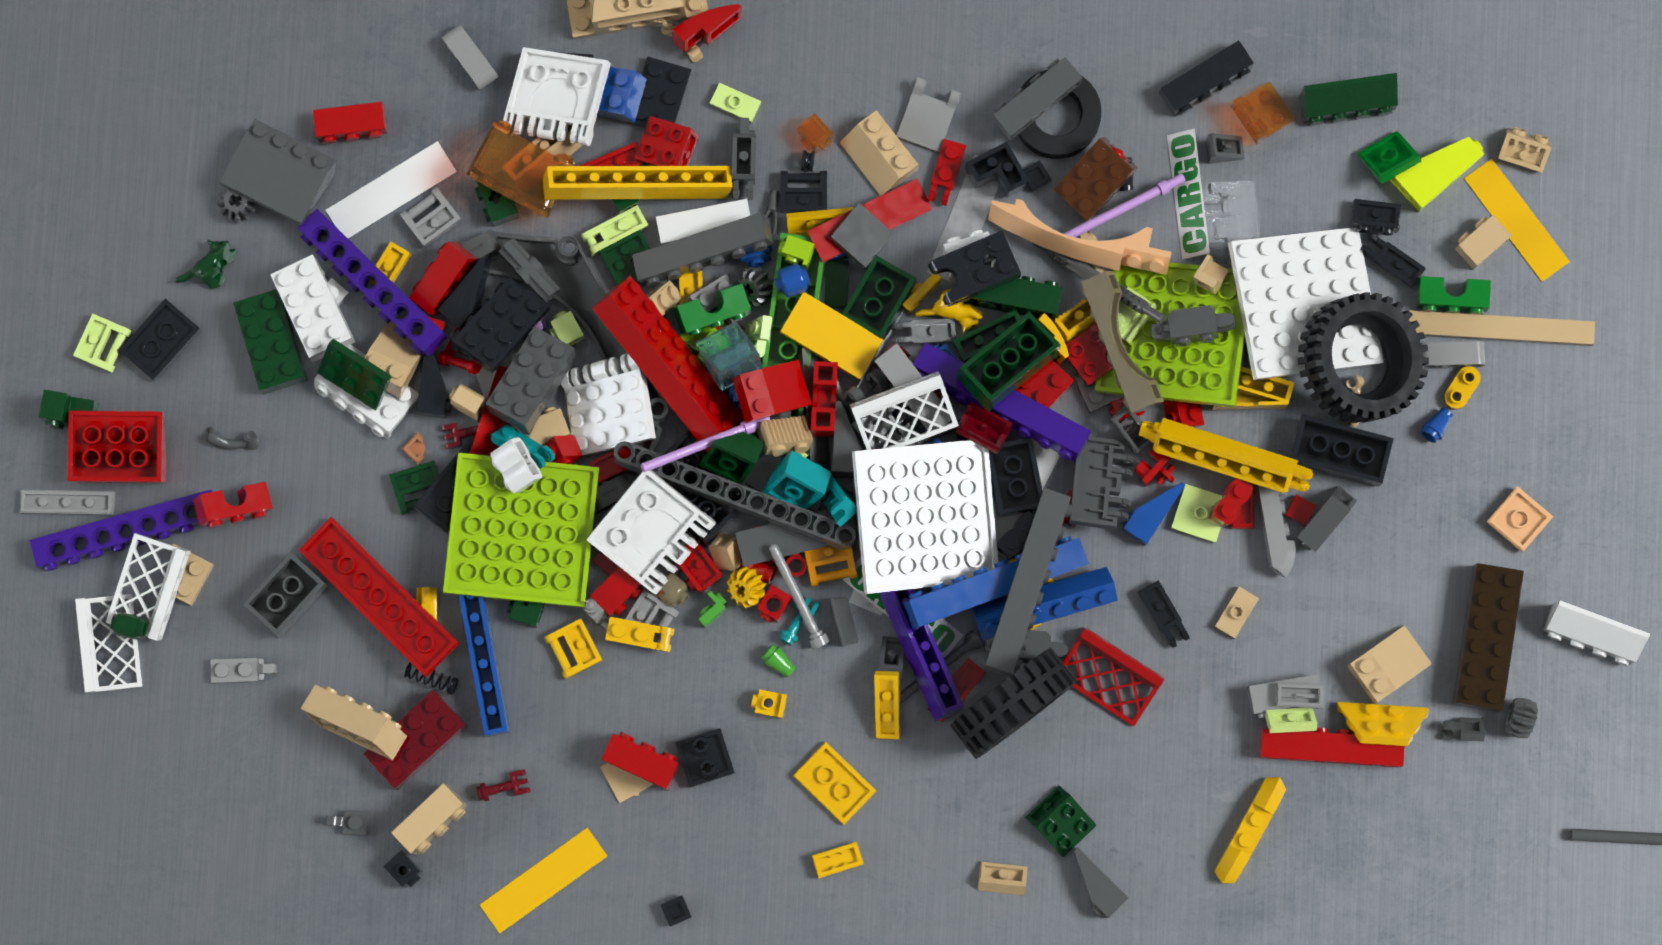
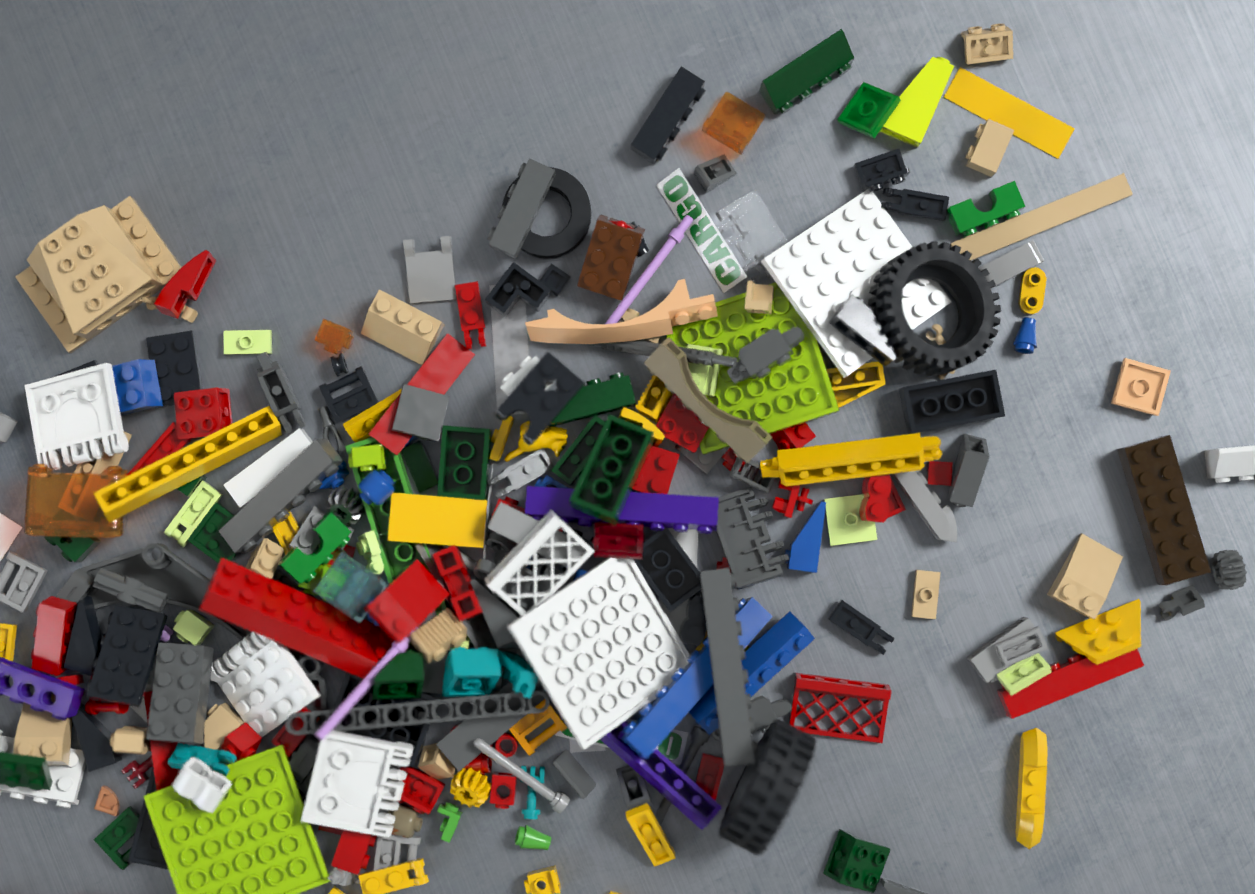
camera: 25 degrees left, 5 degrees up
none -> slope [829,295,896,367]

